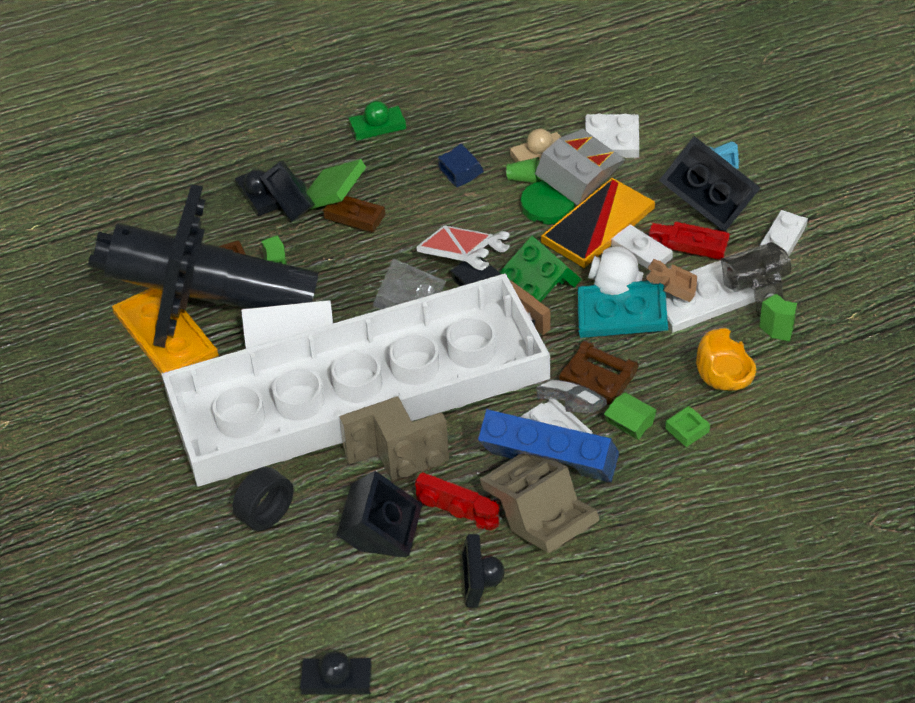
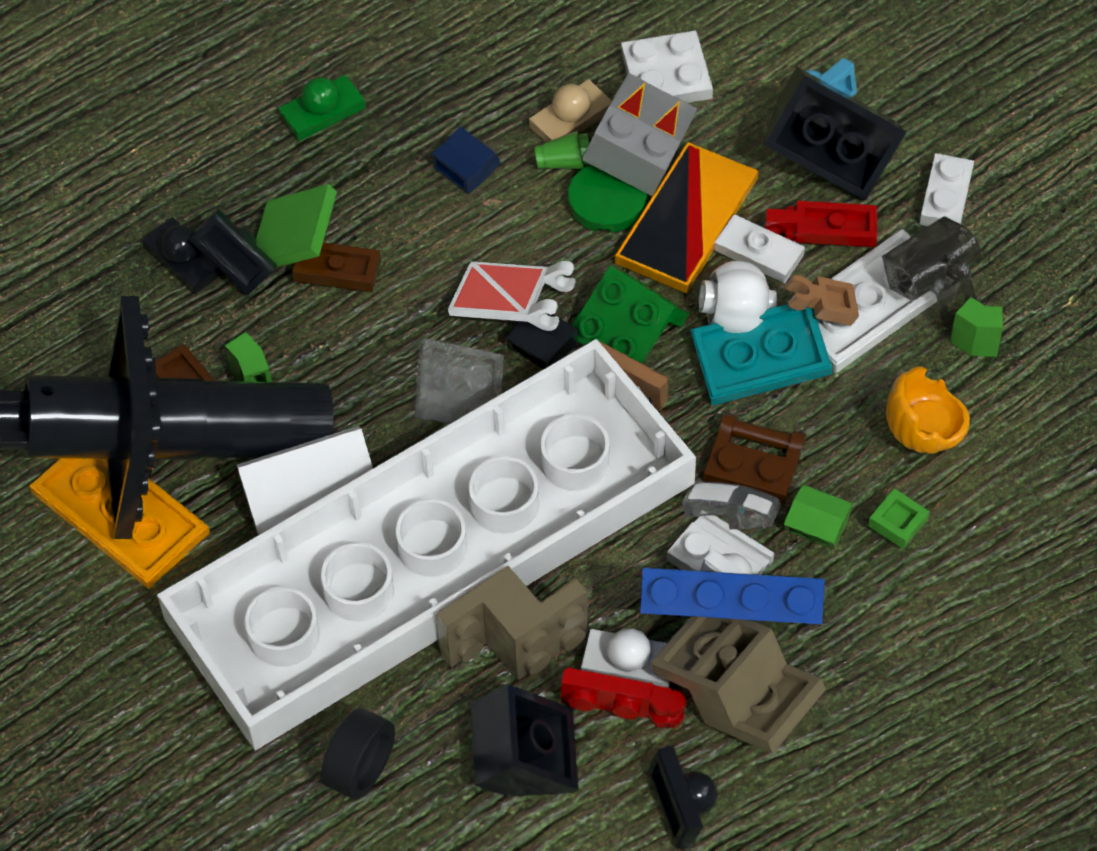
camera: 15 degrees left, 10 degrees up
none -> white tile [581,628,670,688]

